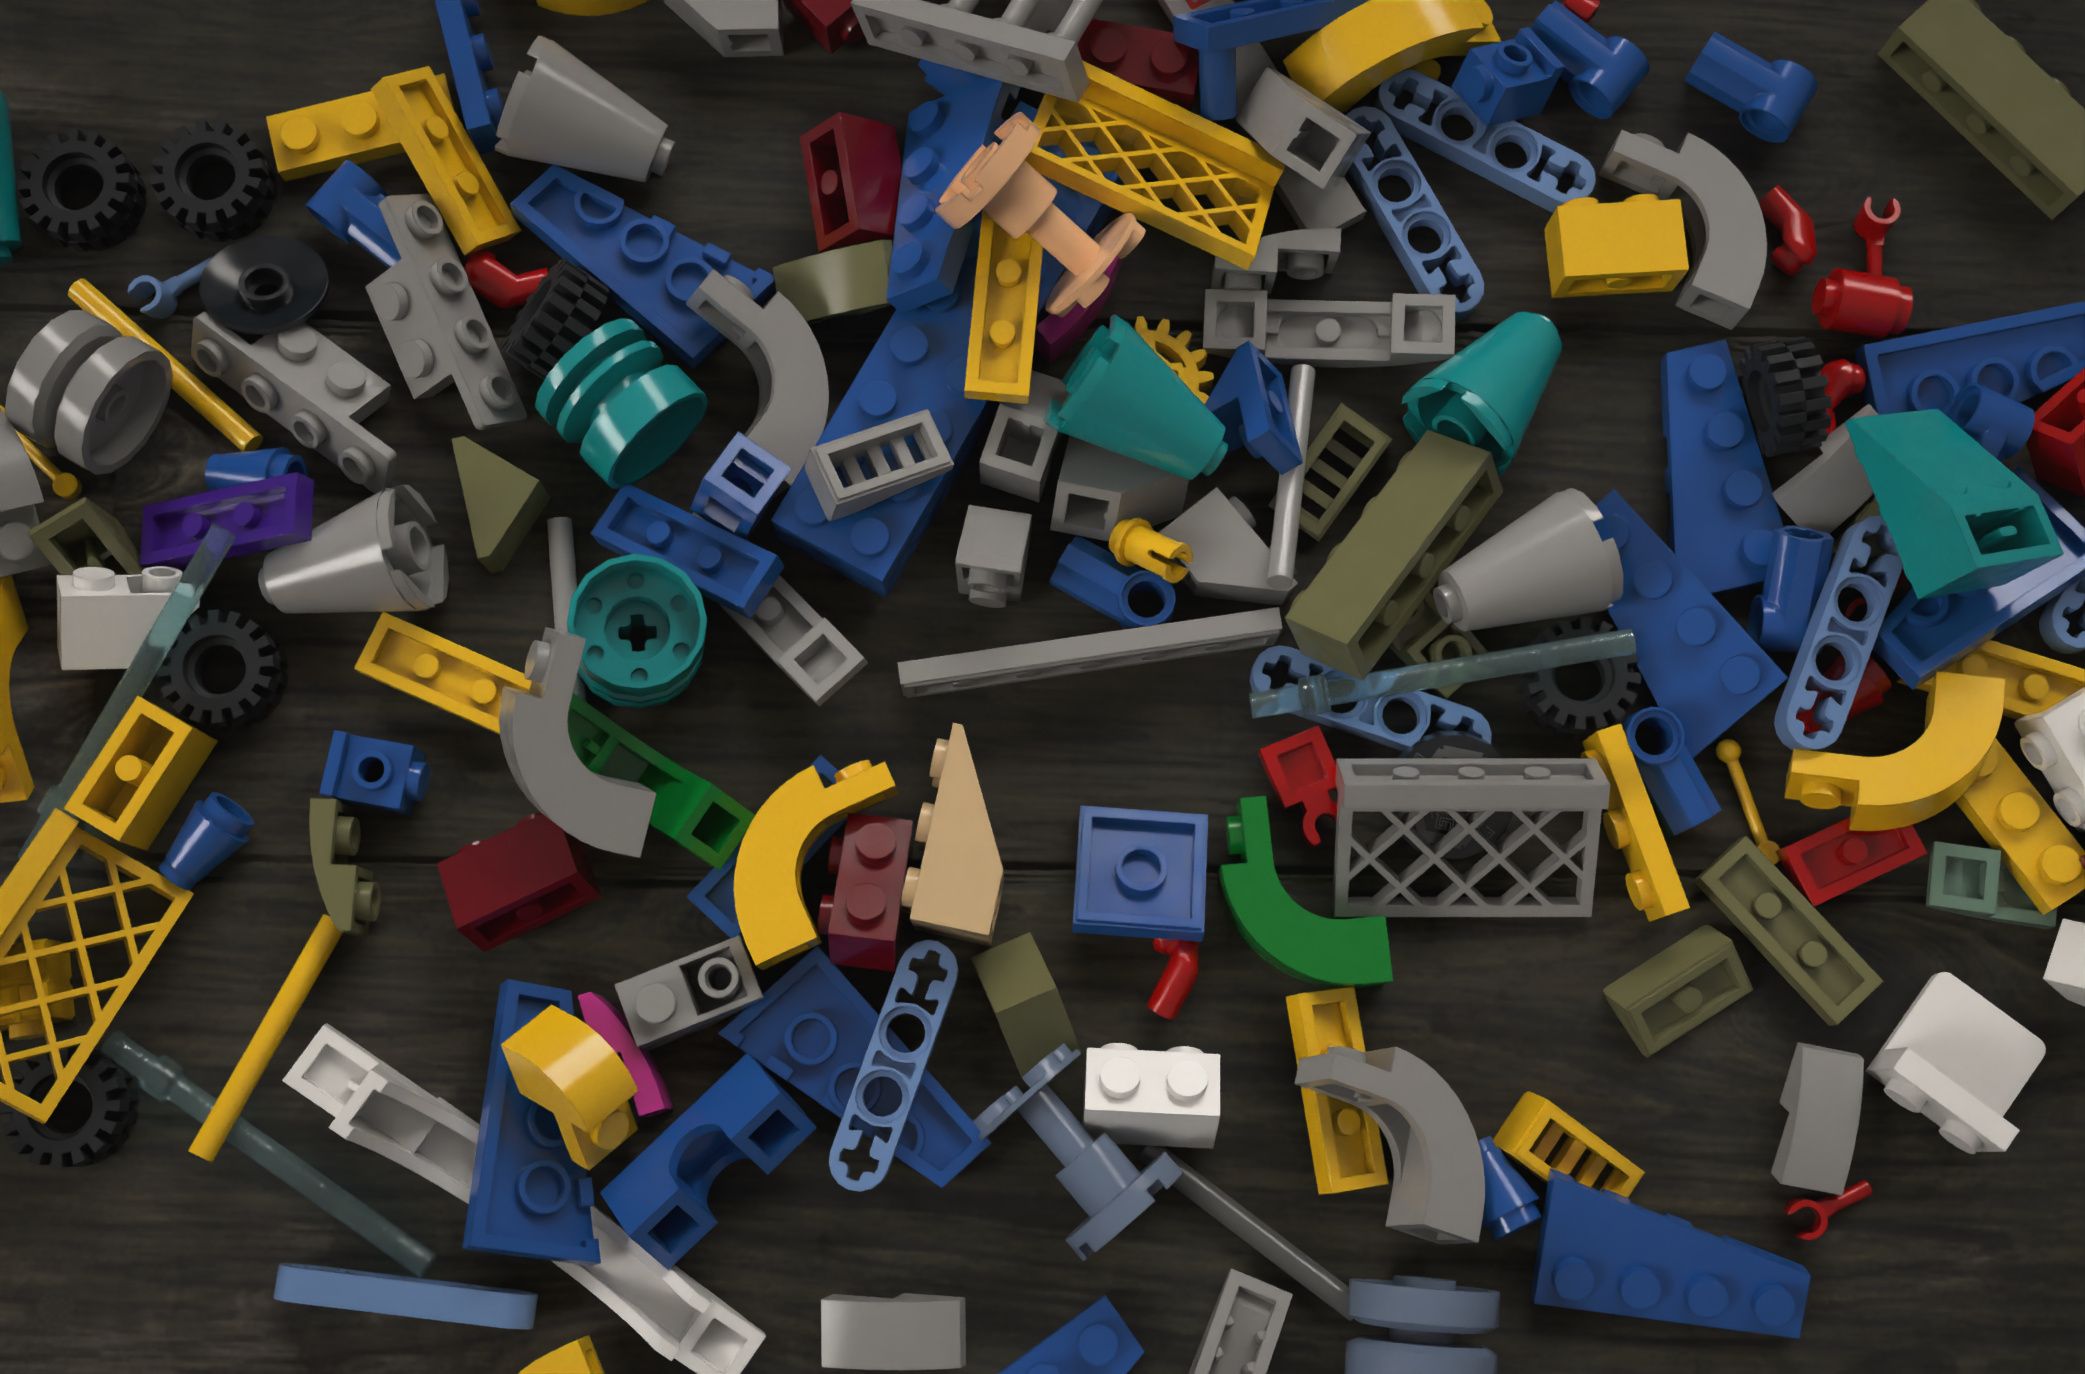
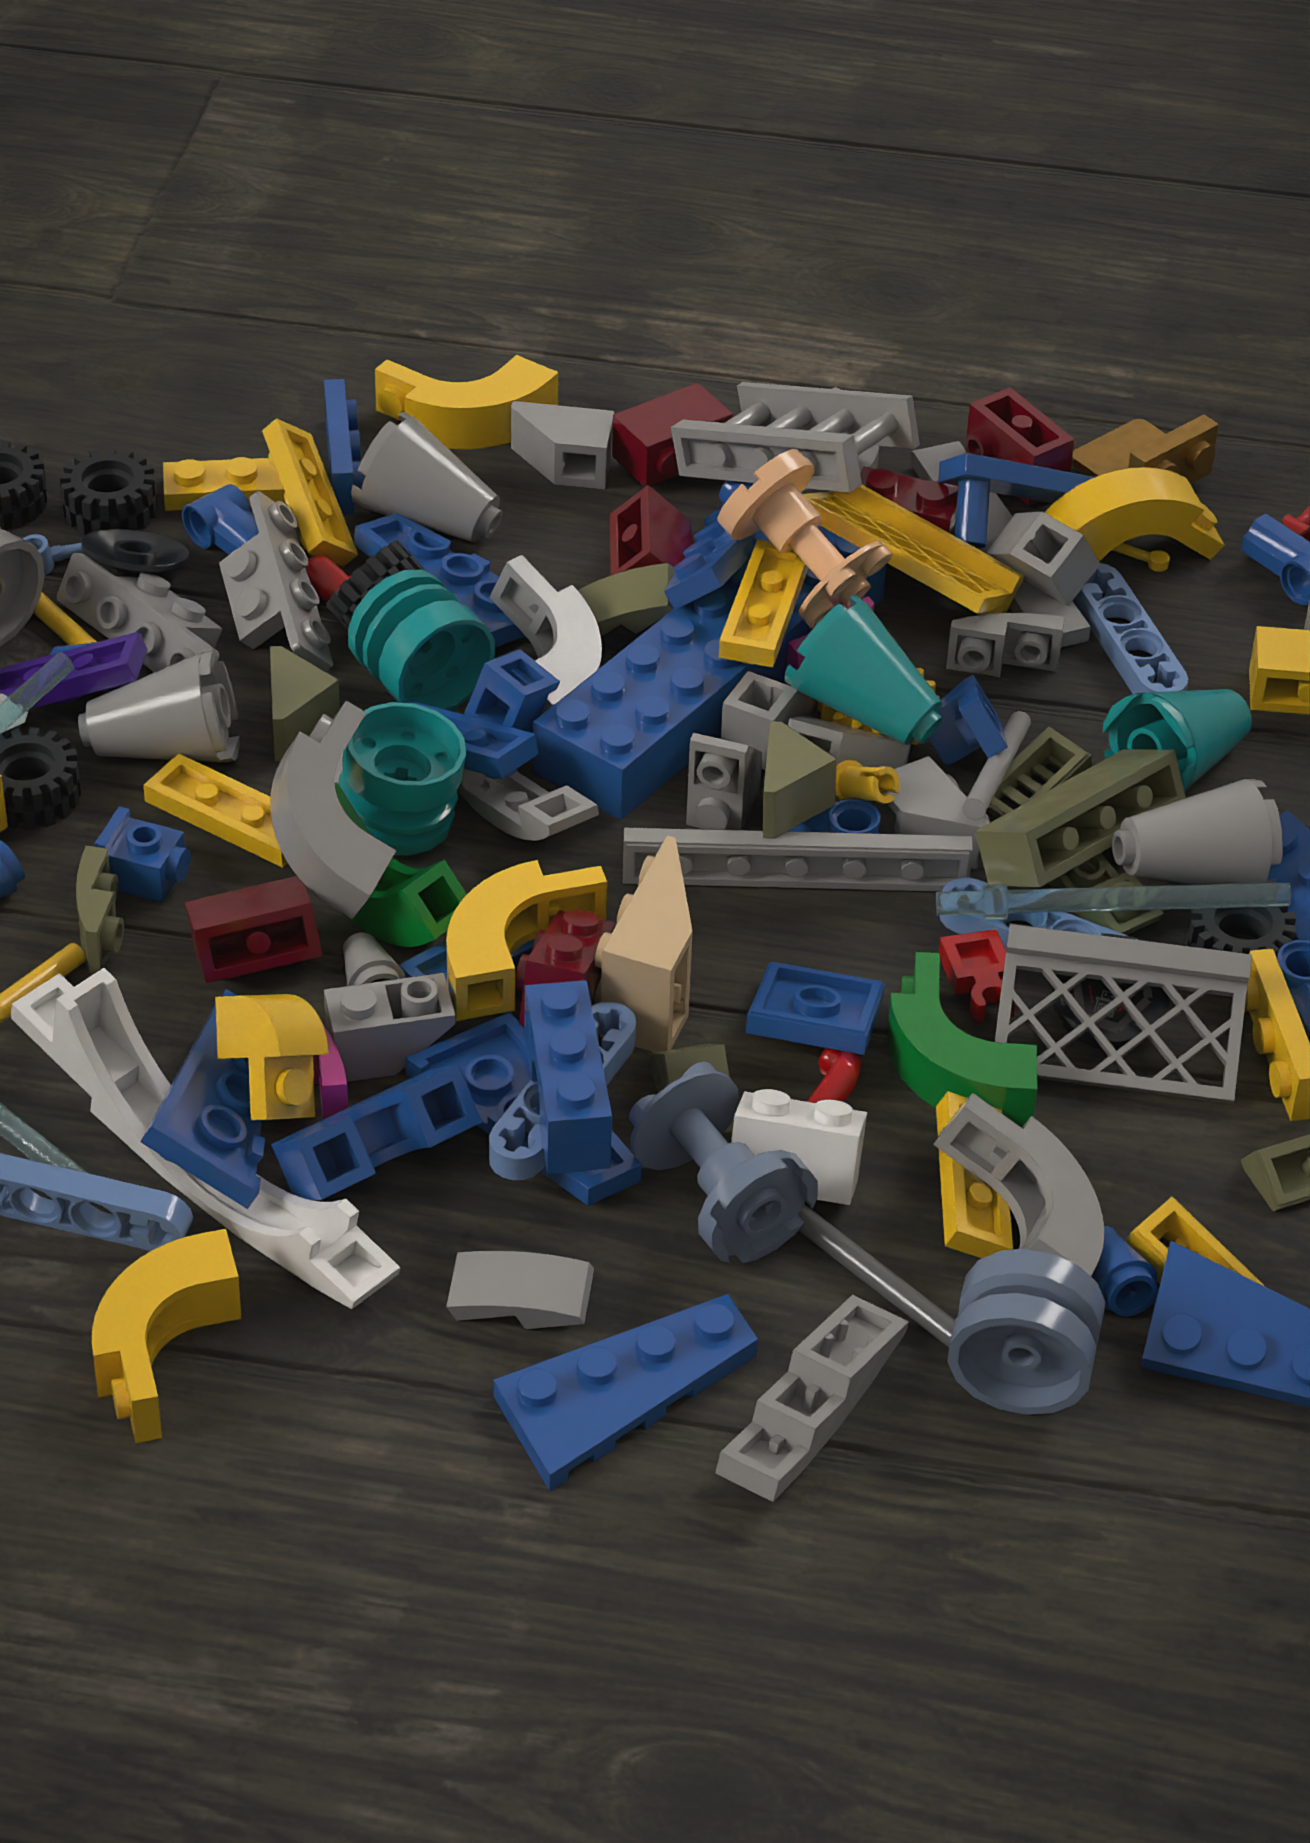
camera: 10 degrees right, 35 degrees down
light grey slope [805,409,954,522] -> none
light grey slope [1203,289,1456,368] -> none
medium blue beam [1374,68,1596,213] -> none
blue brick [1452,27,1565,127] -> none
none -> light grey cone [343,933,406,986]
none -> blue arch [524,980,612,1174]
none -> olive slope [763,721,836,838]

